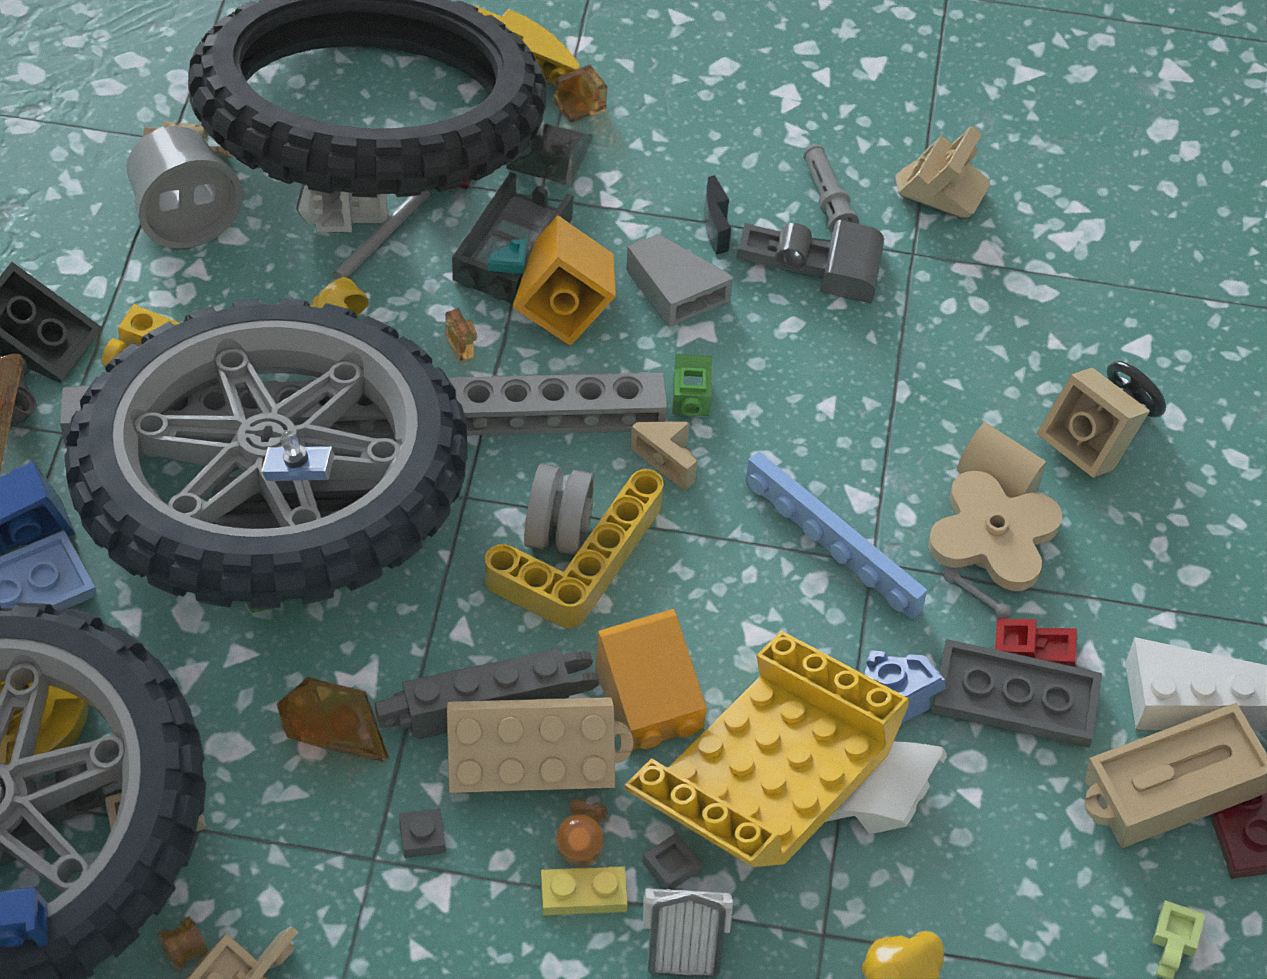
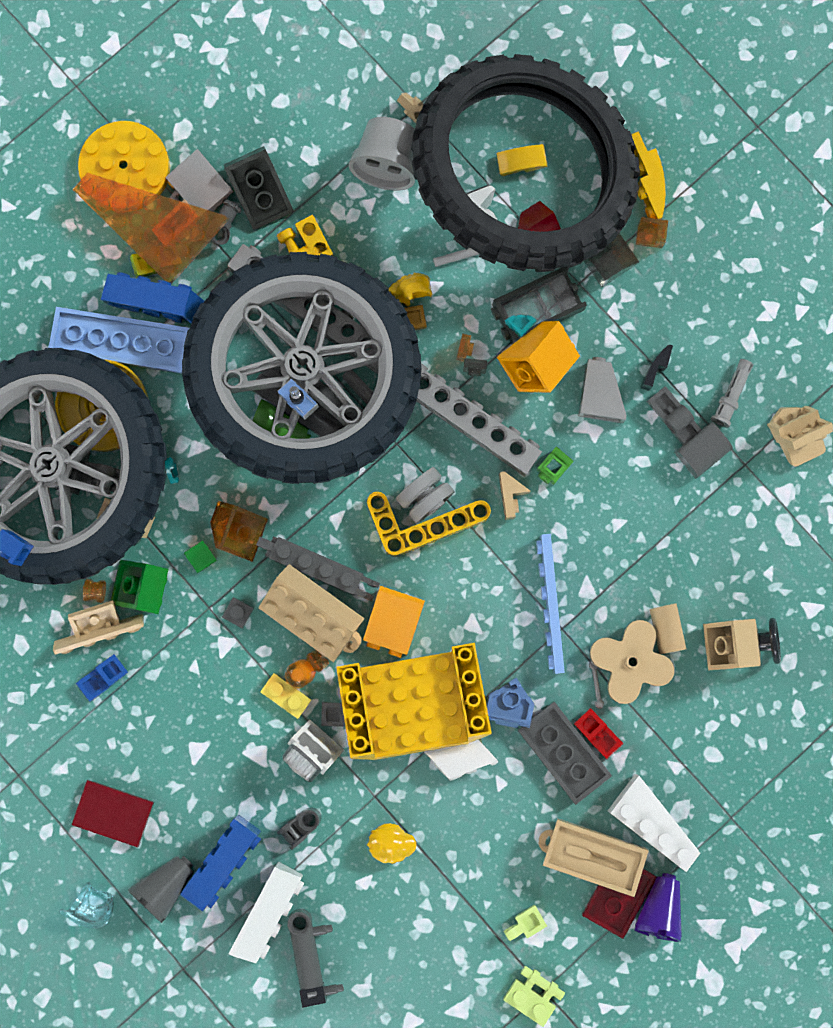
camera: 40 degrees right, 30 degrees up
none -> green slope [111,559,169,614]
none -> green slope [184,541,217,573]
none -> clear smoke plate [463,358,487,376]
none -> yellow slope [496,144,548,176]

